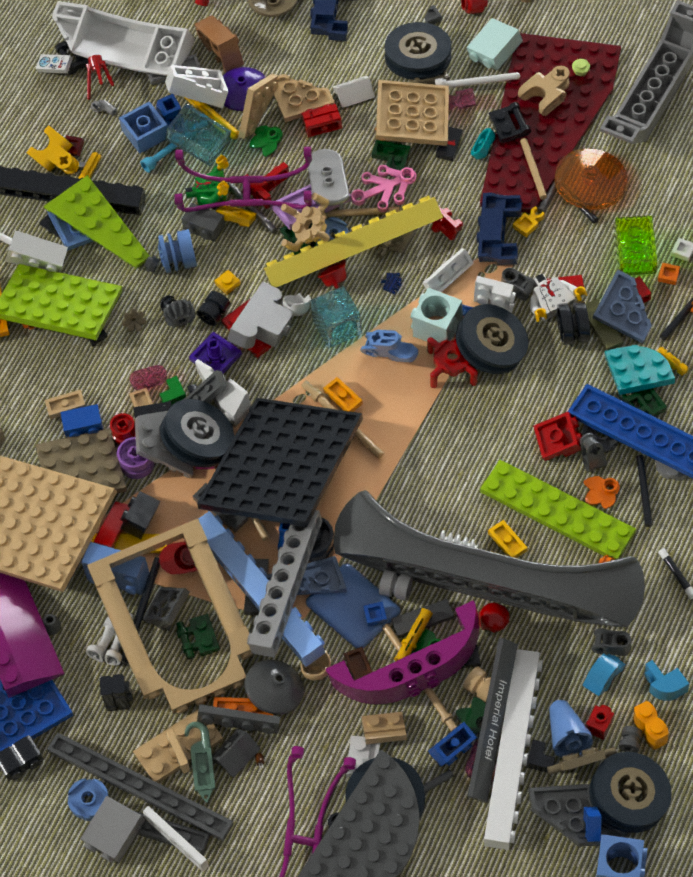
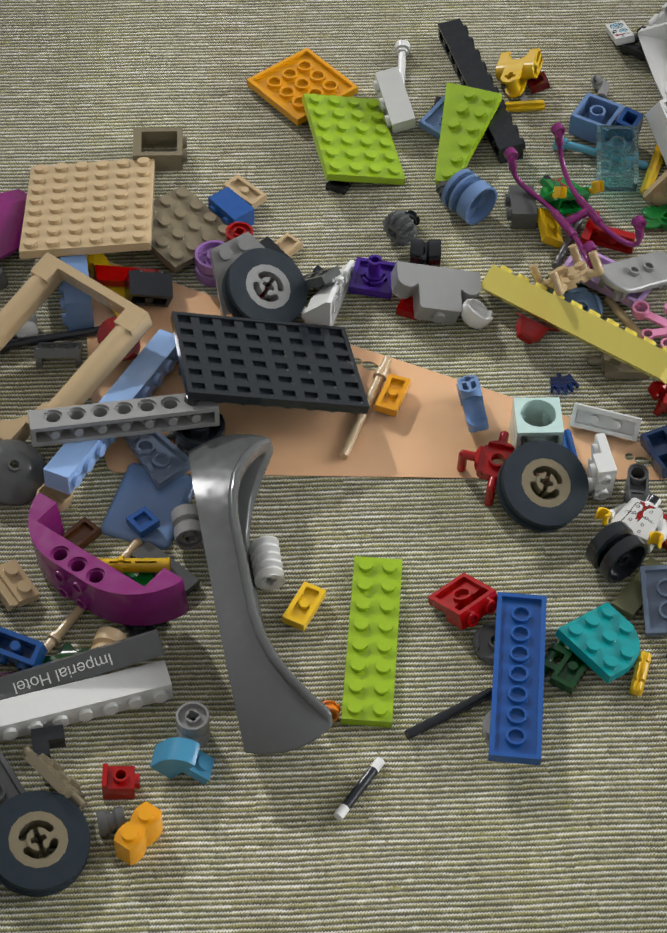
camera: 55 degrees right, 10 degrees down
red plant [86,55,114,100] -> none
dark tan plant [122,308,146,332] -> none
clear pink plate [129,365,167,390] -> none
green piece [160,376,186,406] -> none
dark green plate [176,613,220,660] -> none
yellow plate [214,270,241,295] -> none
clear light blue brick [310,286,362,348] -> none
red hair [478,602,510,633] -> none
medium blue cone [549,700,593,758] -> none
dark grey piece [580,433,607,472] -> none
orange plate [584,476,620,509] -> none
dark grey piece [592,628,631,656] -> none
dark azure brick [644,660,689,701] -> none
none -> light grey wheel [176,702,210,748]

